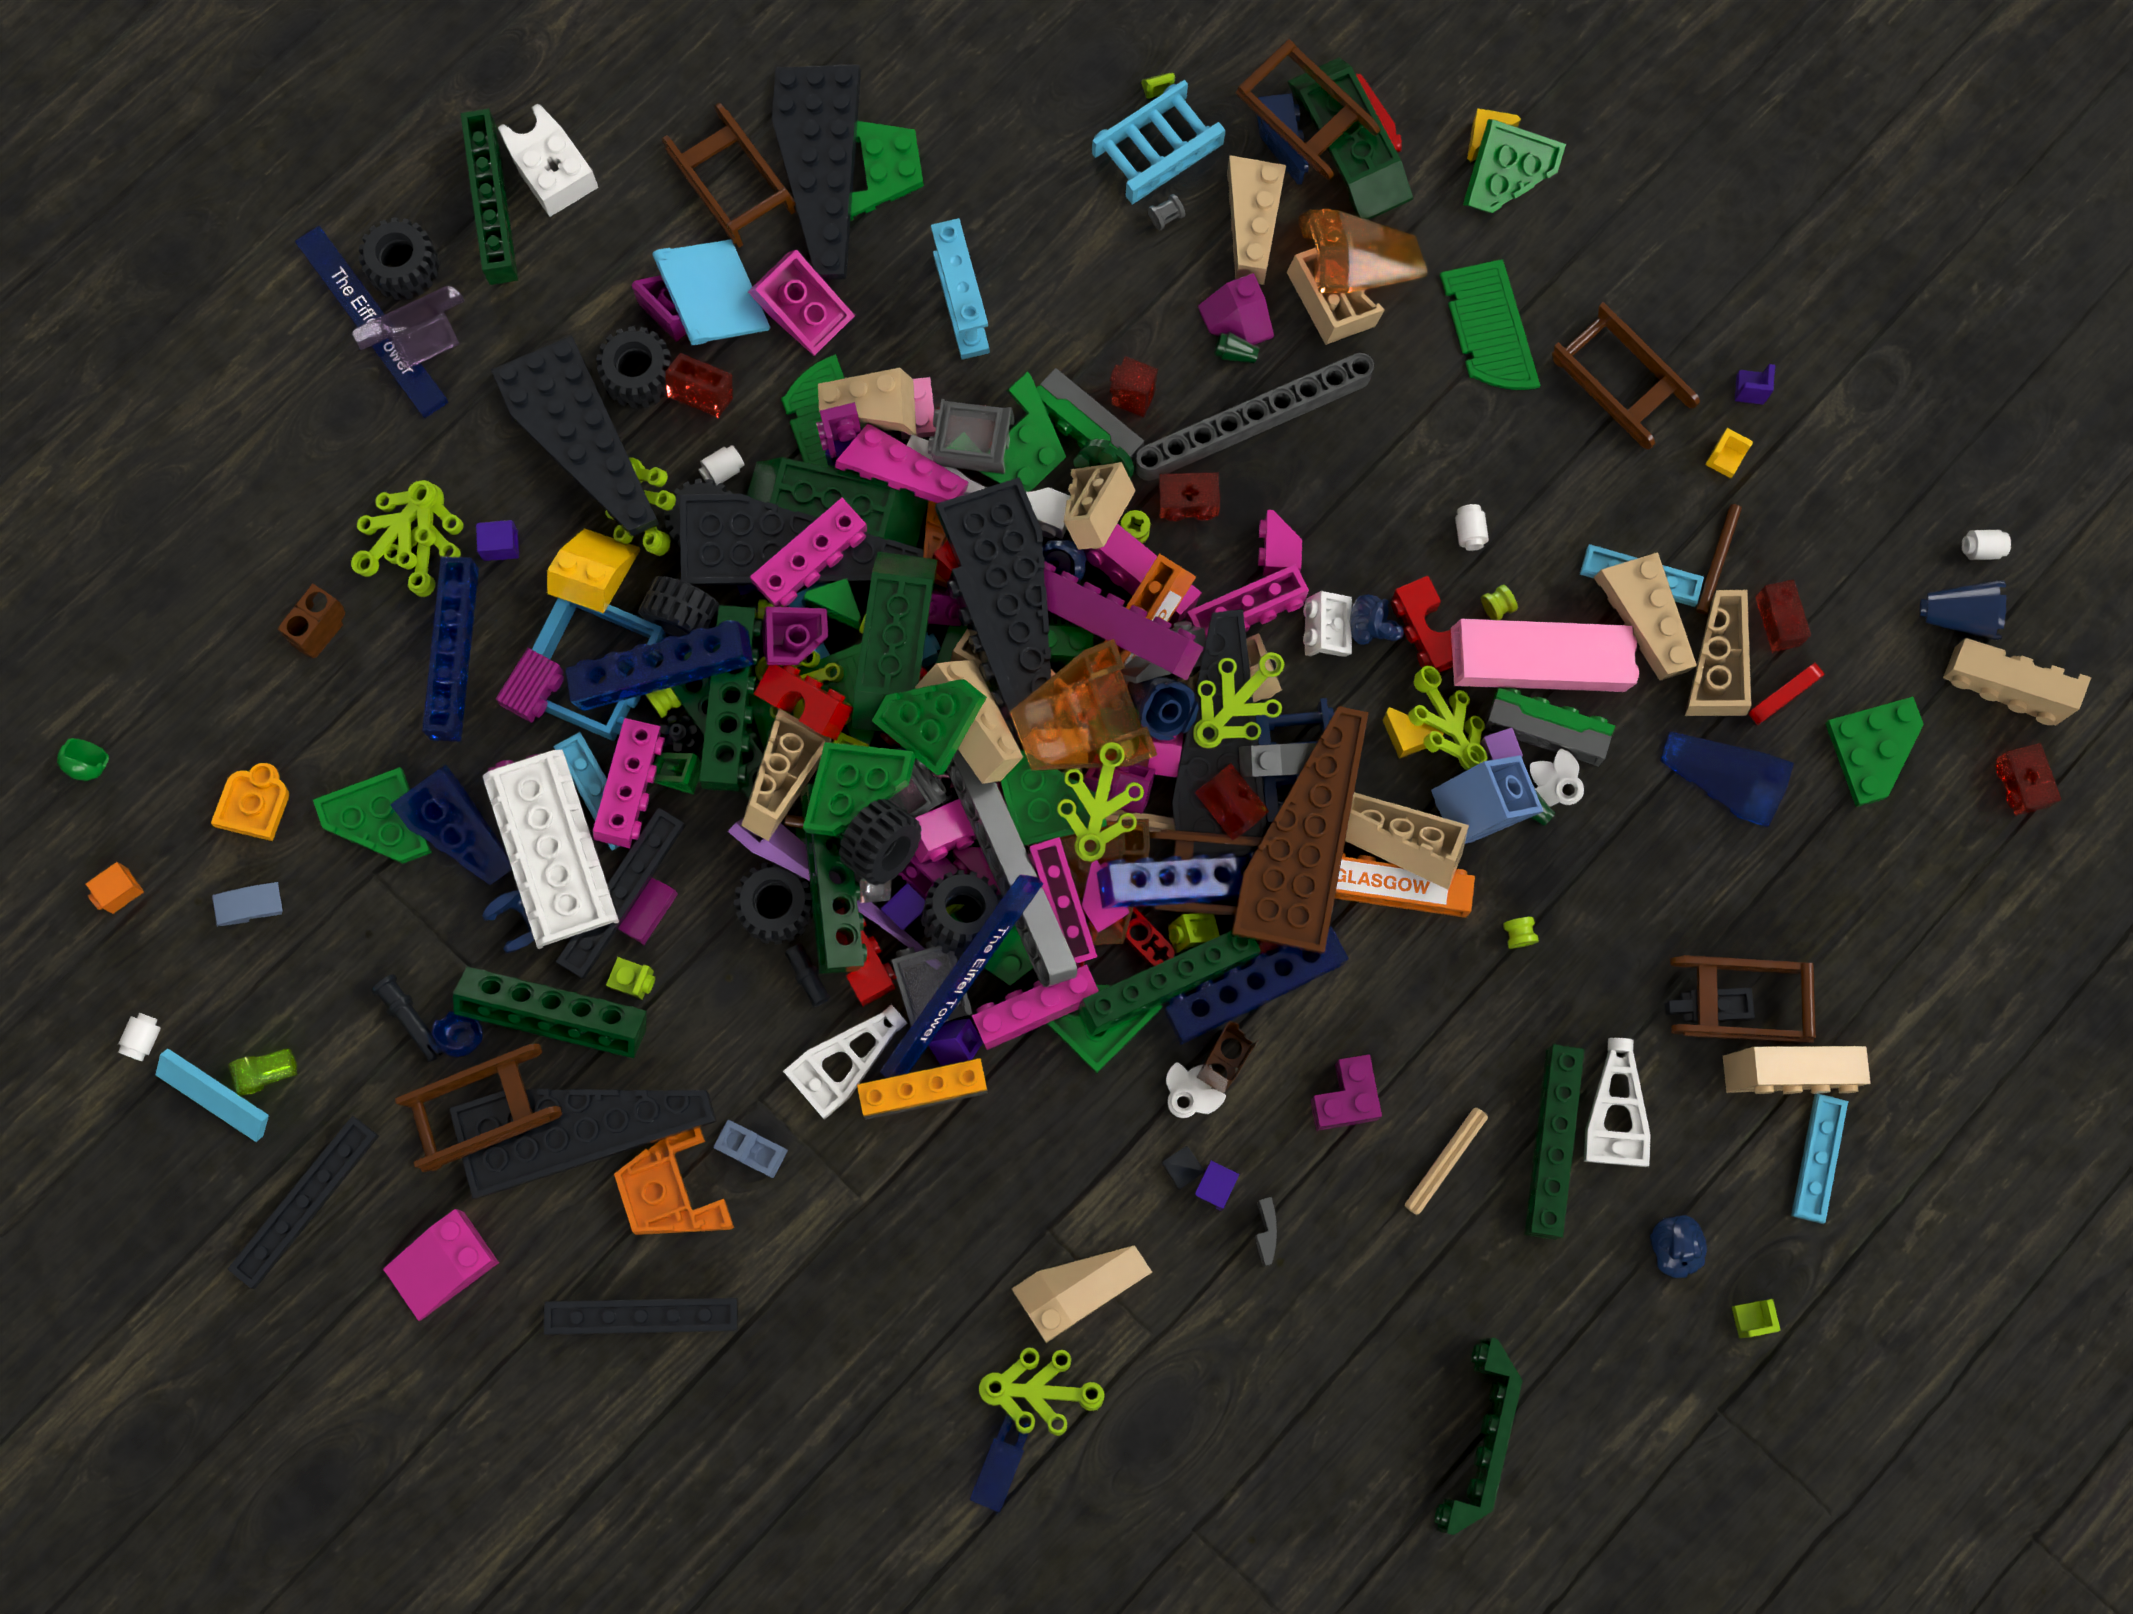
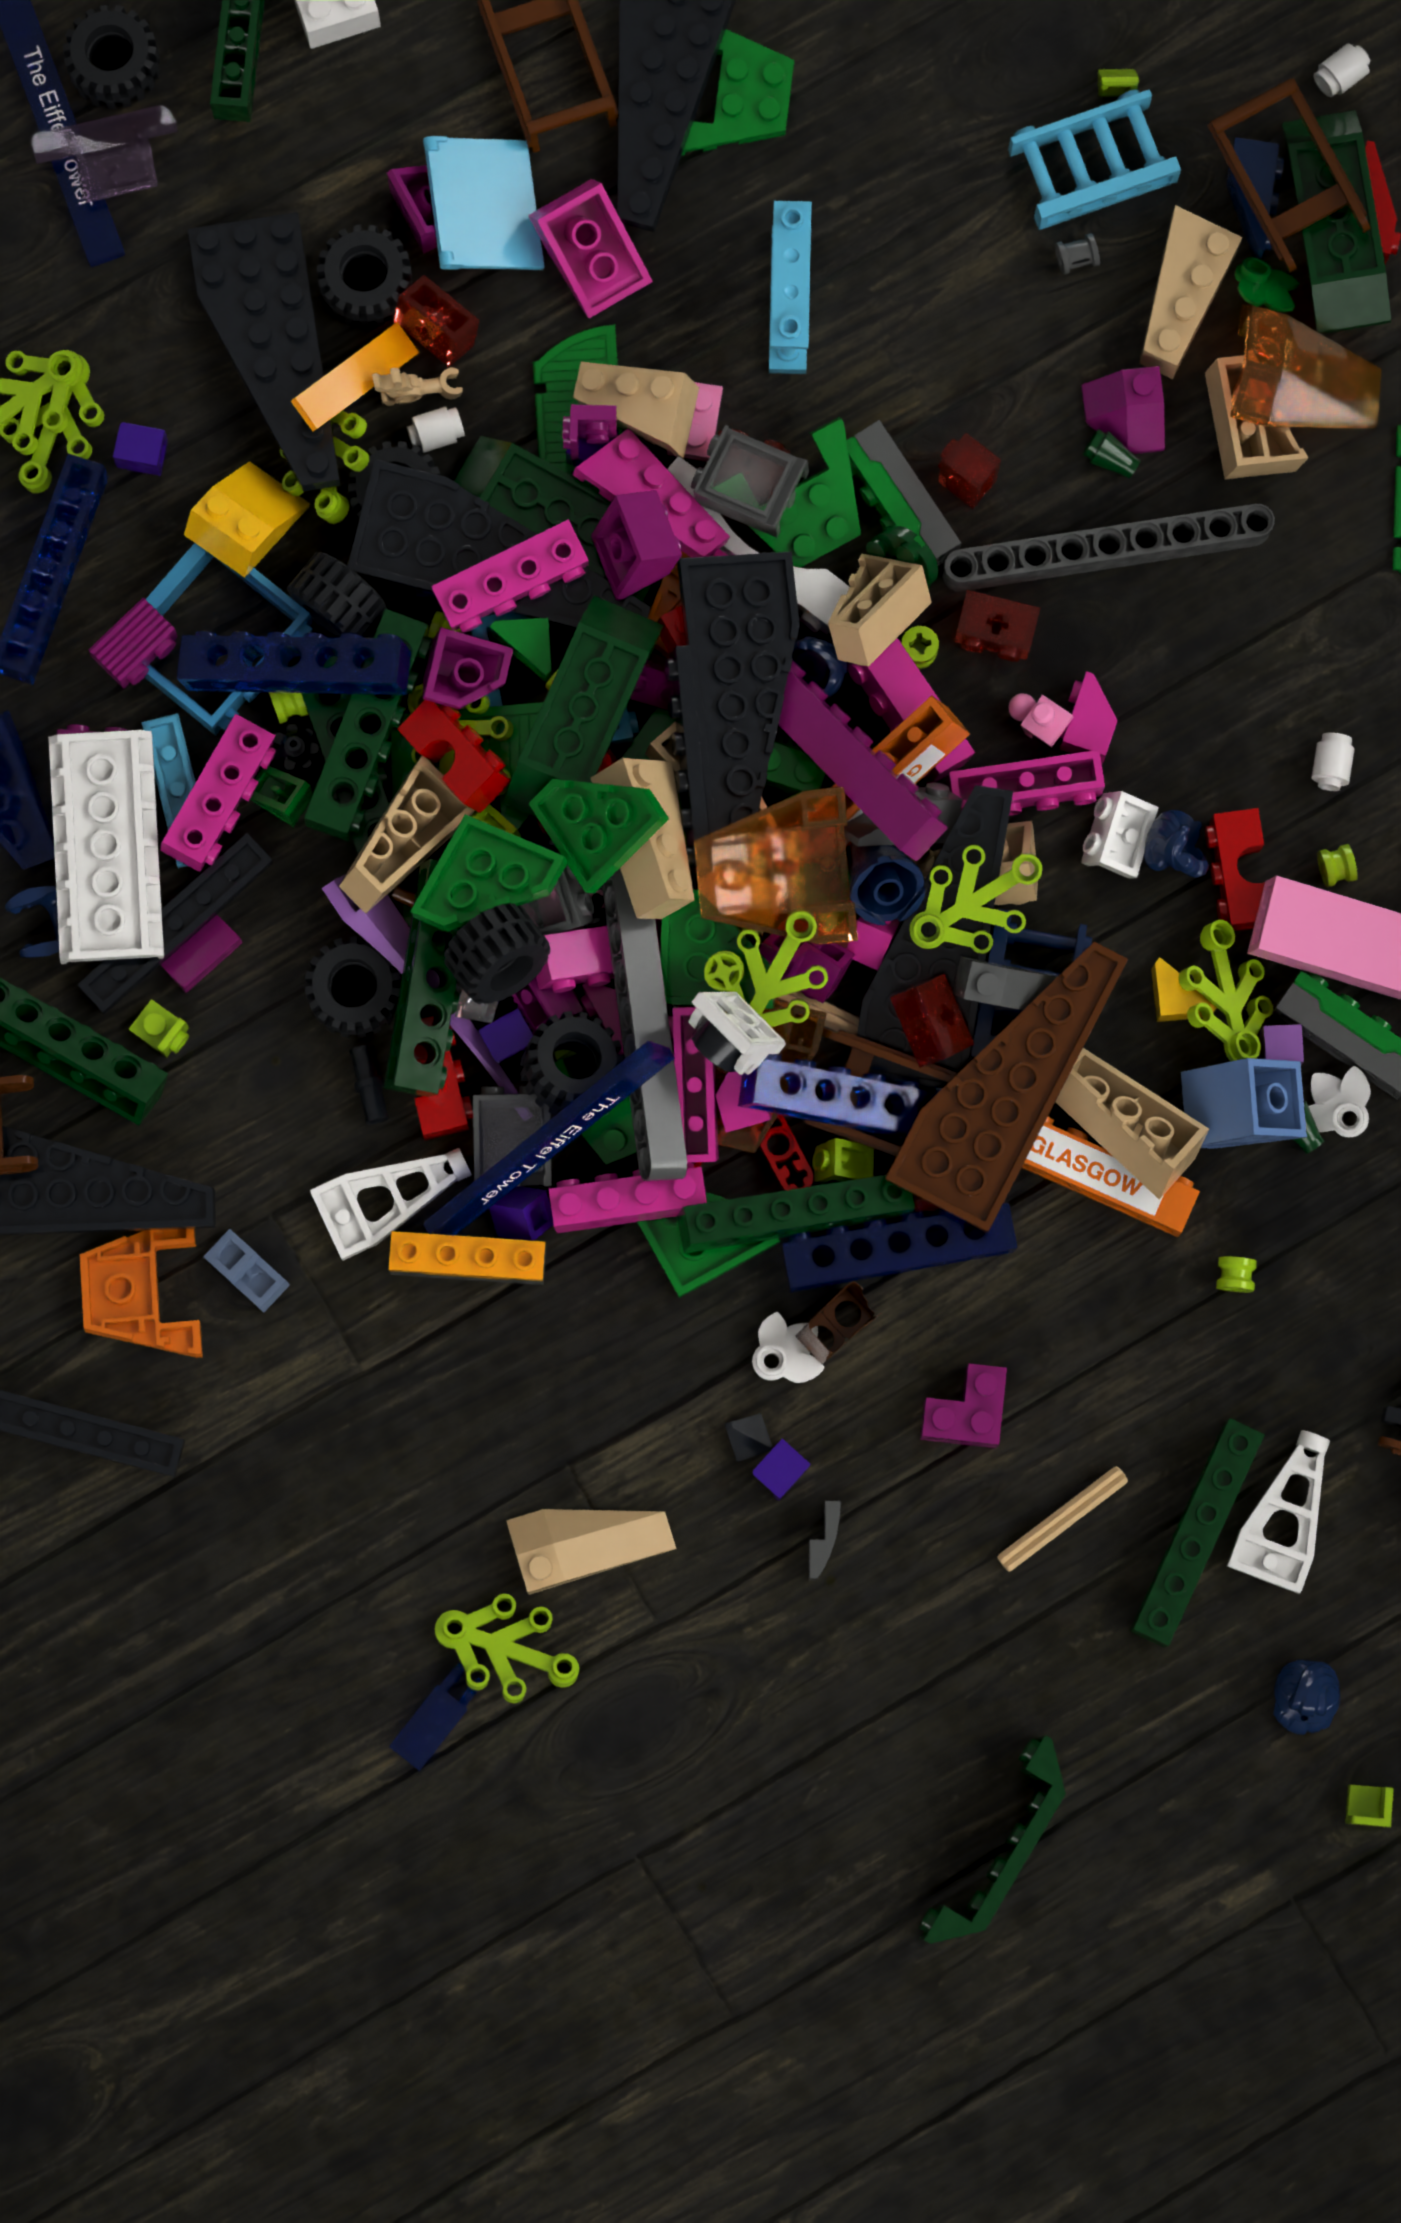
camera: 15 degrees right, 5 degrees up
none -> light orange slope [291,322,419,432]
none -> tan piece [372,368,463,406]
none -> magenta slope [591,490,682,600]
none -> white piece [688,992,786,1075]
none -> lime wheel [704,950,744,992]
none -> bright pink piece [1008,693,1074,748]
none -> green plate [1235,257,1300,312]
none -> white brick [1314,44,1370,97]

